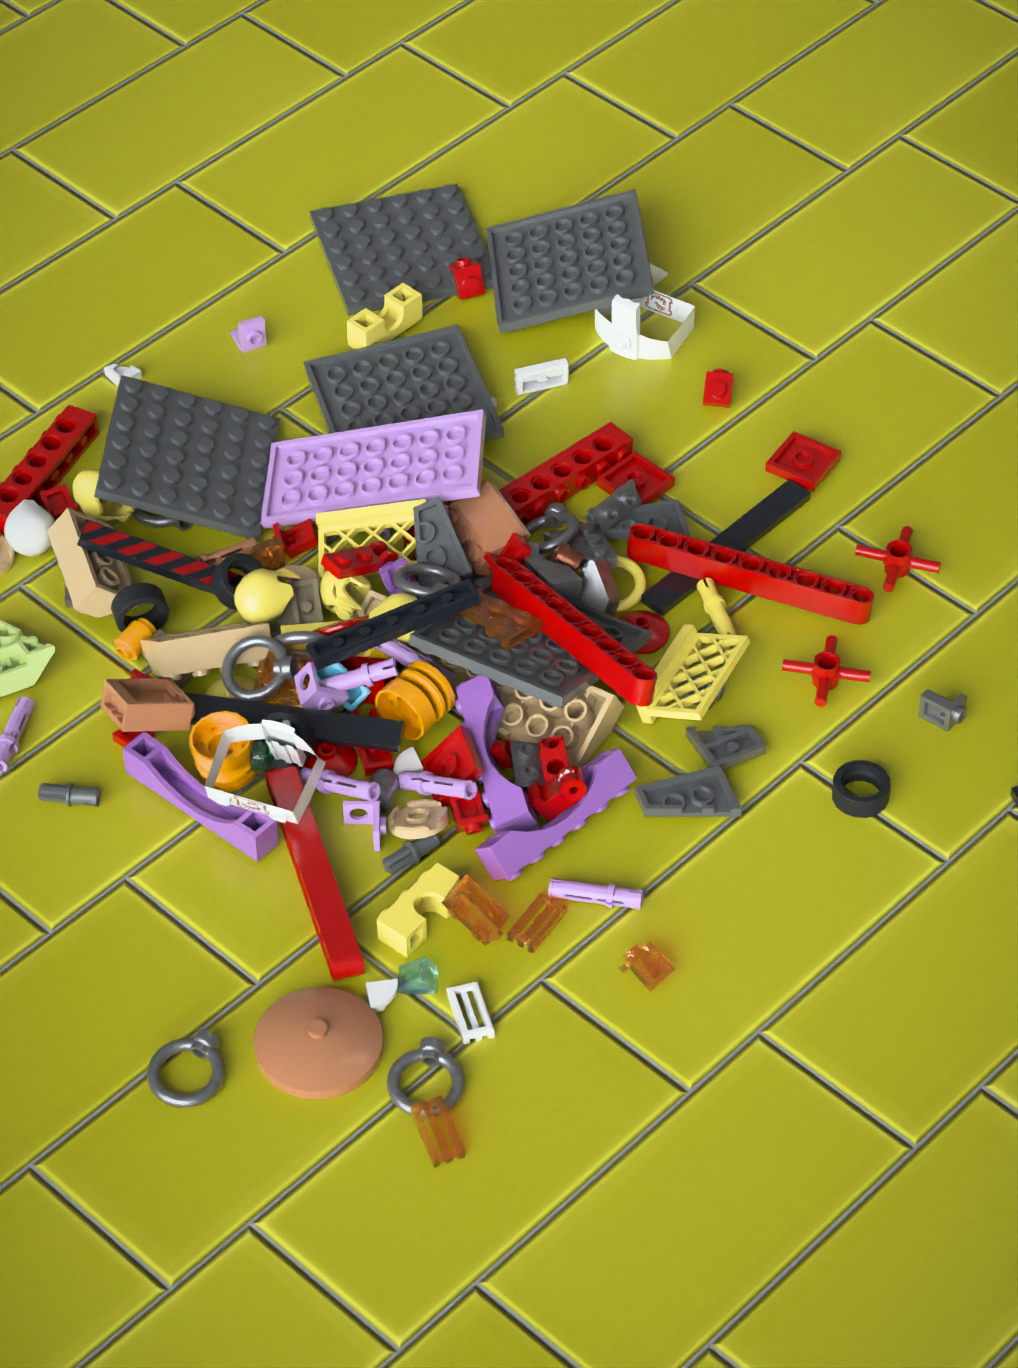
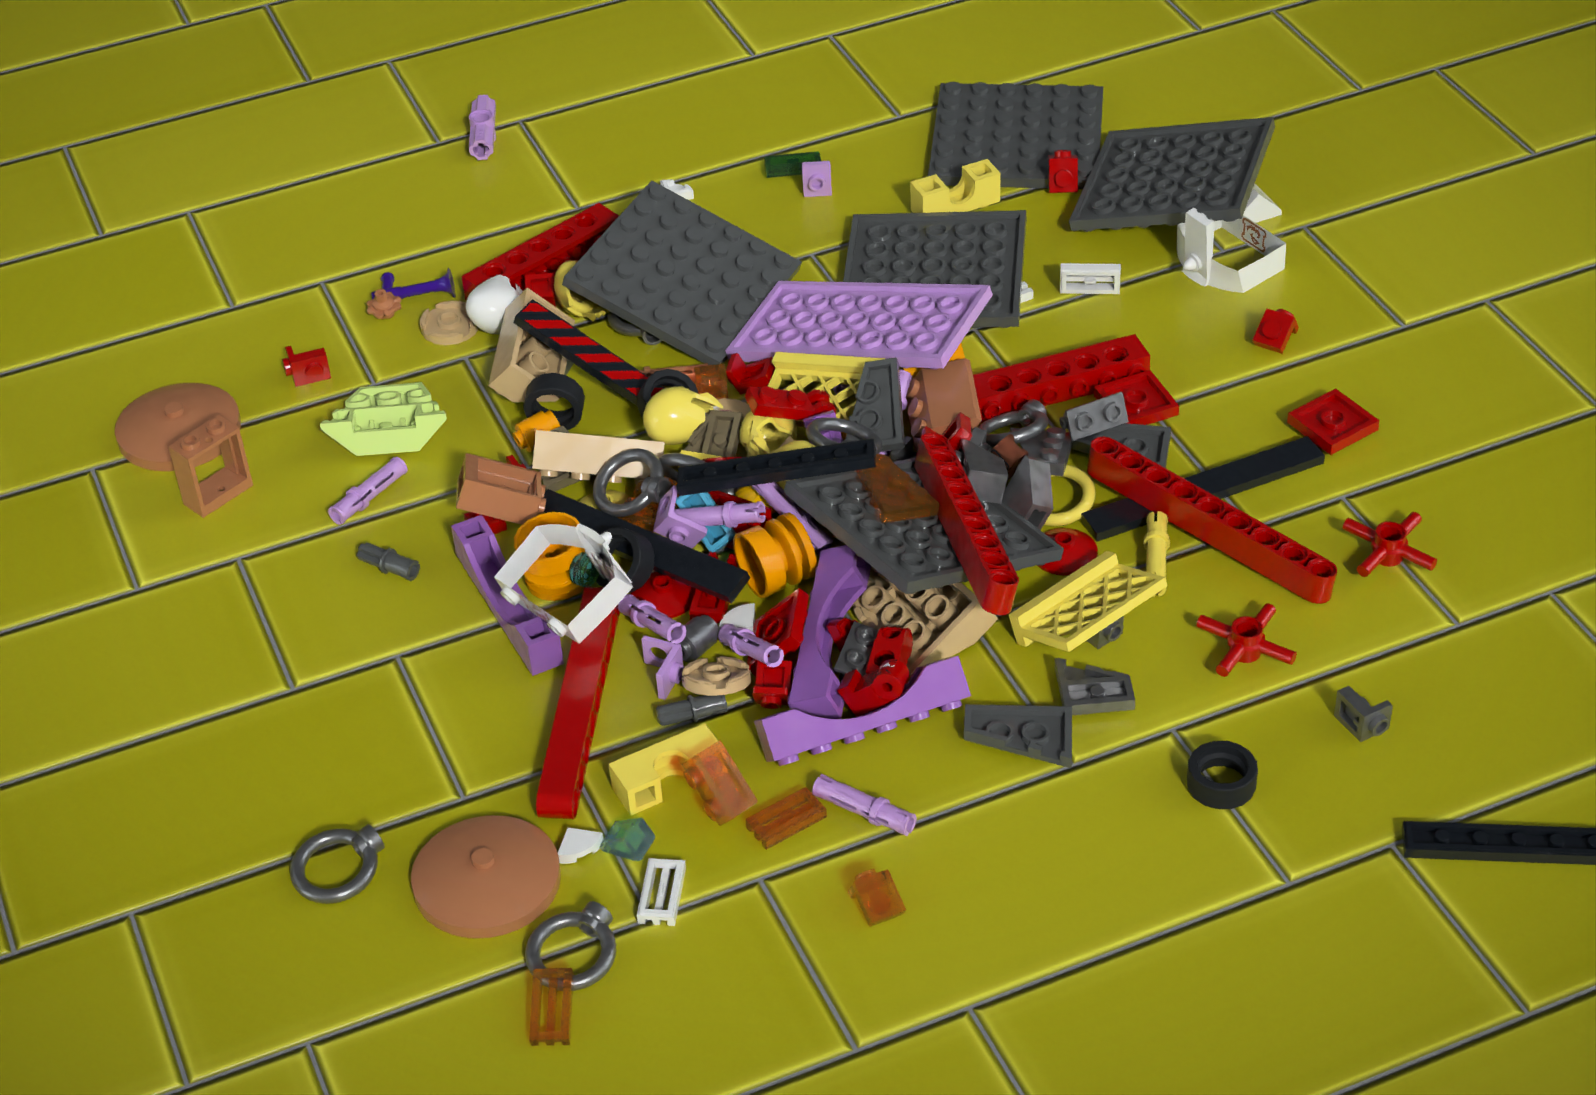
camera: 25 degrees right, 5 degrees down
none -> clear green tile [764,151,821,178]

